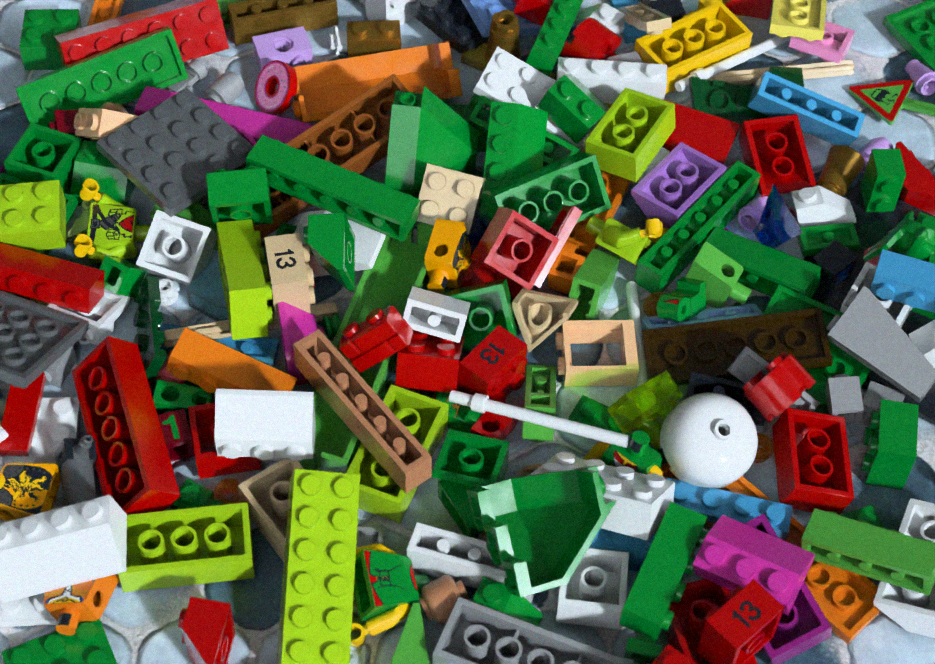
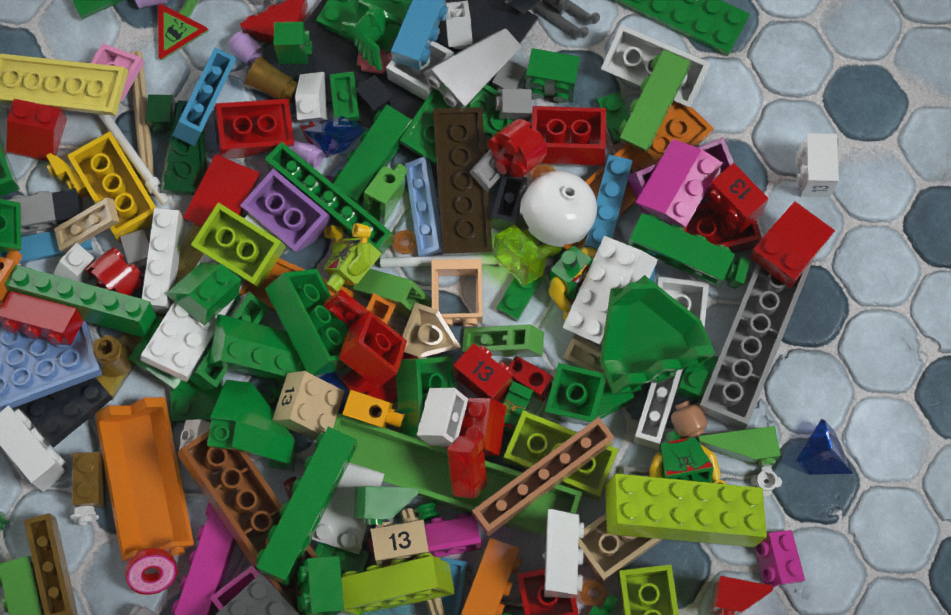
camera: 85 degrees left, 20 degrees up
lavender brick [252,26,313,72] -> none
white bar [449,390,630,448] -> none
green leg [657,277,706,323] -> none

